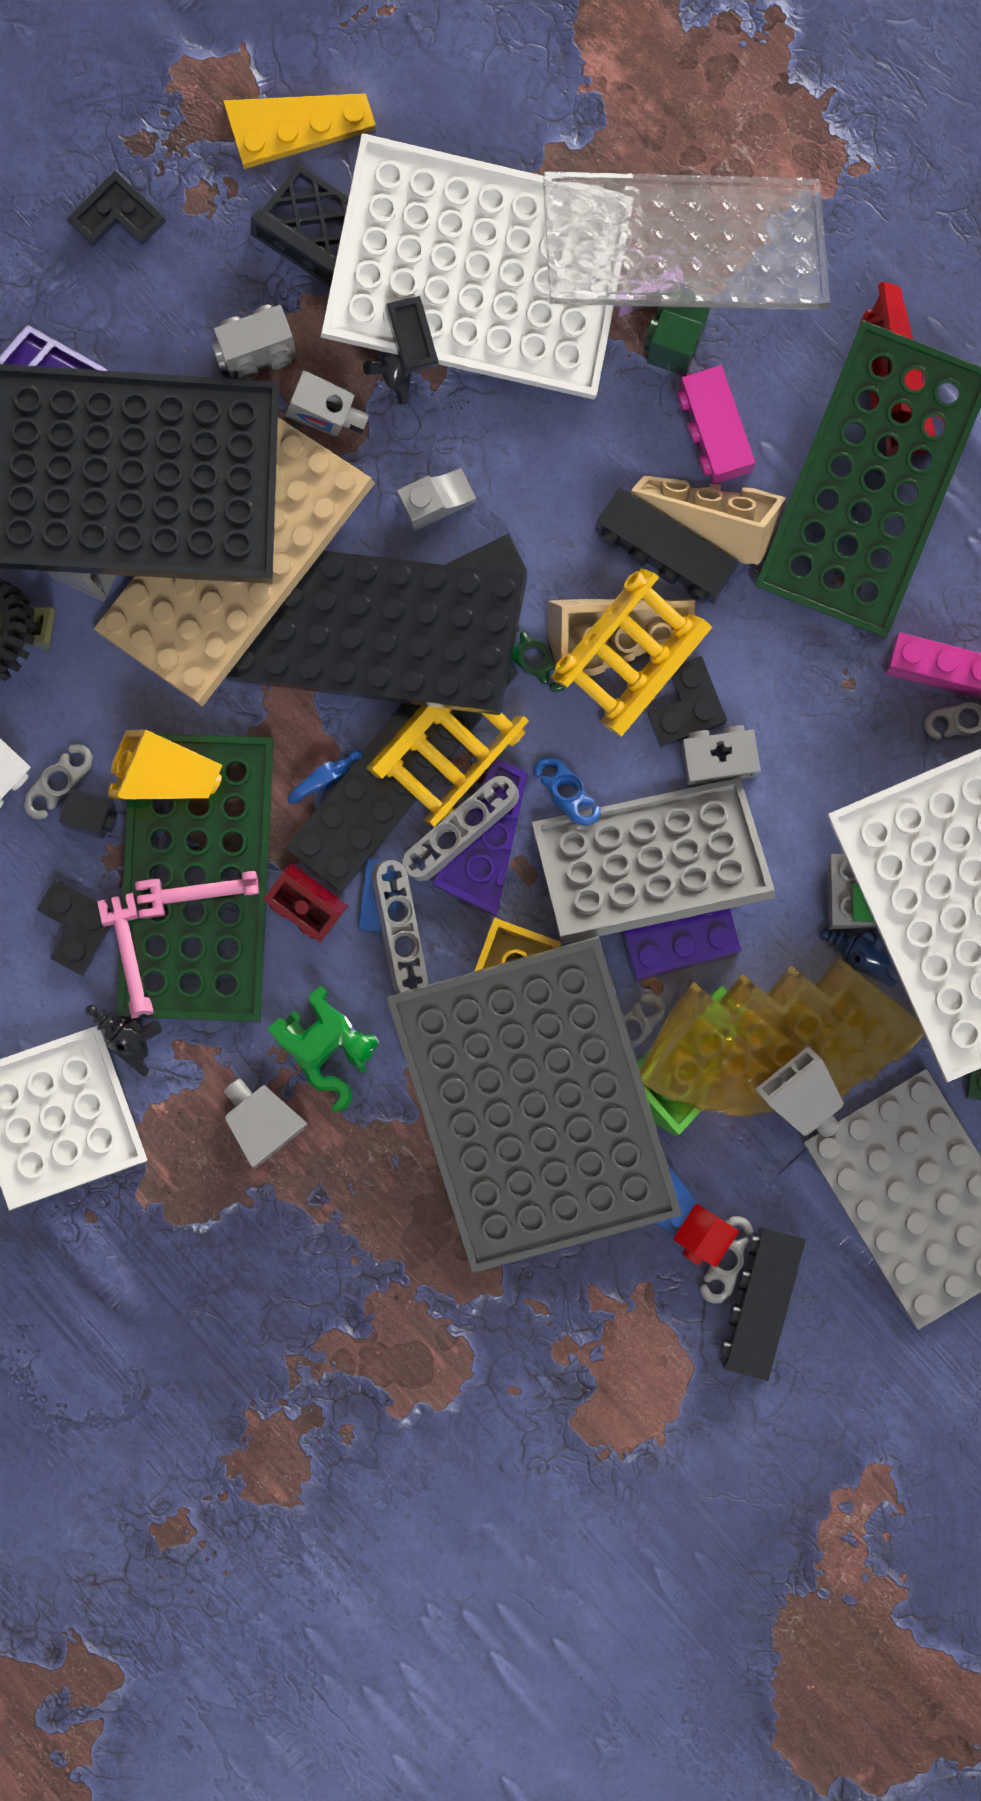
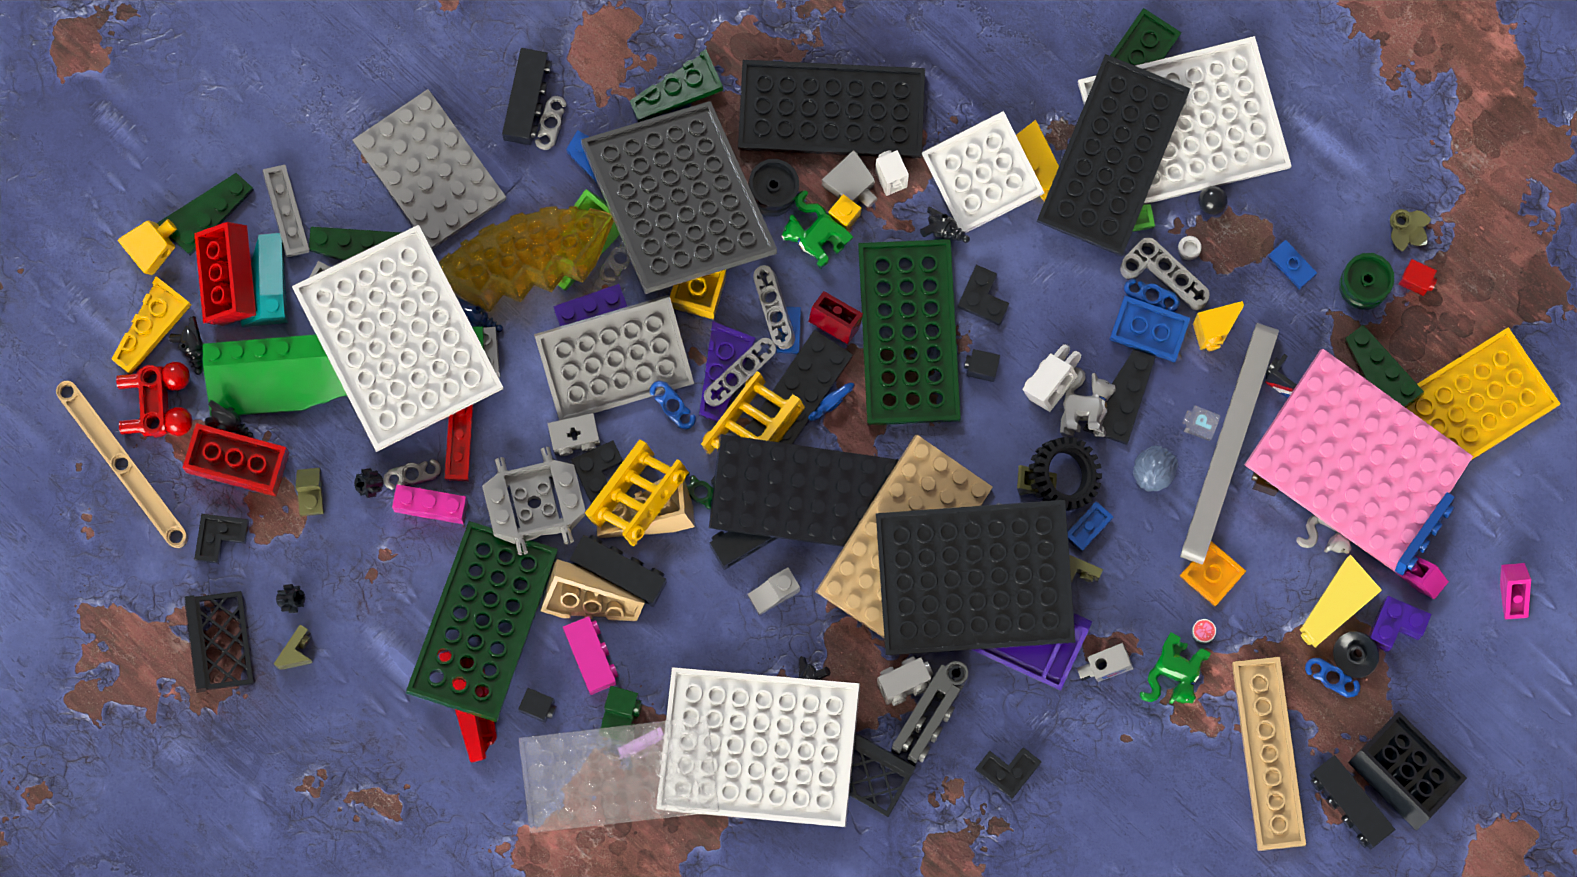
camera: 175 degrees right, 5 degrees down
light grey piece [24,744,93,820] -> none
bright pink hinge [97,893,154,1019] -> none
yellow slope [108,730,222,799] -> none
bright pink hinge [135,871,259,918] -> none
yellow wing [223,93,376,169] -> none
light grey torso [284,370,369,436] -> none
black tile [385,296,439,374] -> none
red brick [673,1203,739,1268] -> none
light grey torso [755,1046,844,1137] -> none
none -> red plate [445,404,474,482]
none -> light grey piece [482,447,586,555]
none -> black brick [518,688,557,723]
none -> dark green wing [630,49,723,122]
none -> black plate [738,60,925,159]
none -> black wheel [748,159,799,217]
none -> yellow brick [829,194,861,231]
none -> white brick [875,150,909,196]
none -> dark grey hinge [891,661,968,766]

